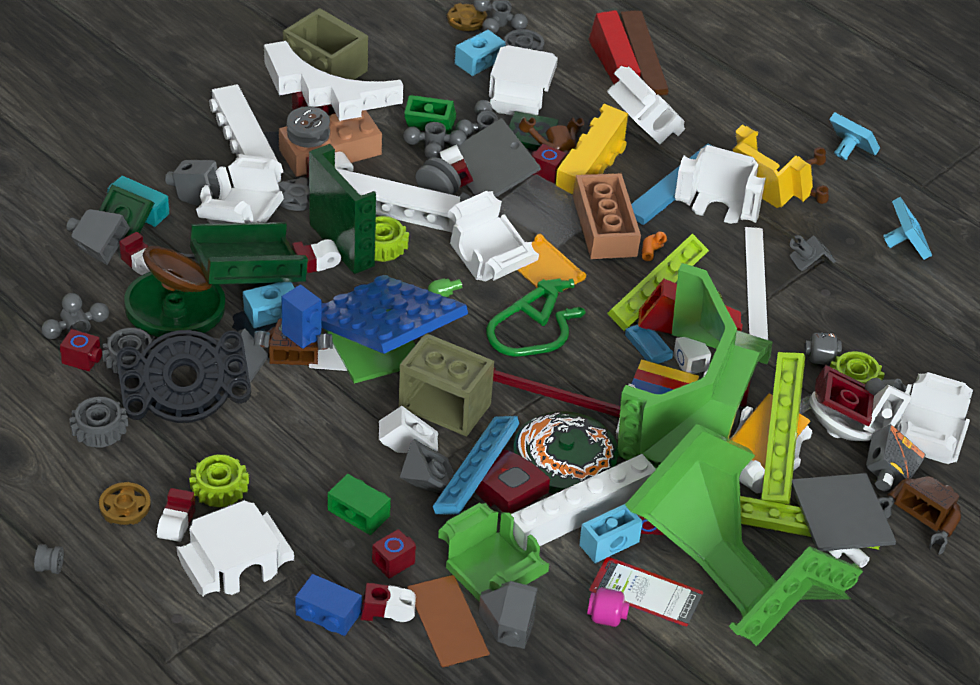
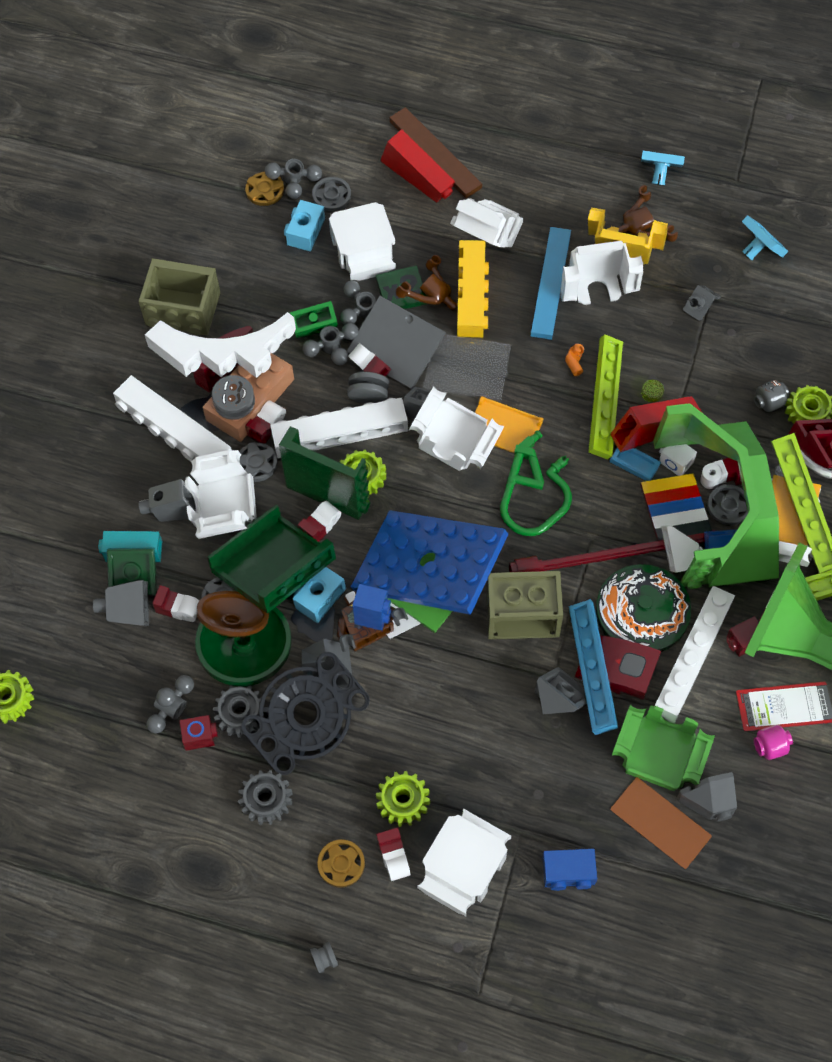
camera: 25 degrees left, 20 degrees up
green brick [328,474,391,536] -> none
leg [361,583,416,622] -> none
dark red brick [372,529,416,579] -> none
white slope [379,406,438,453] -> none
bright green cylinder [428,278,462,297] -> none
dark red brick [531,144,567,184] -> none
nougat brick [573,173,641,259] -> none
medium azure brick [579,504,642,563] -> none
white sticker [745,227,768,340] -> none

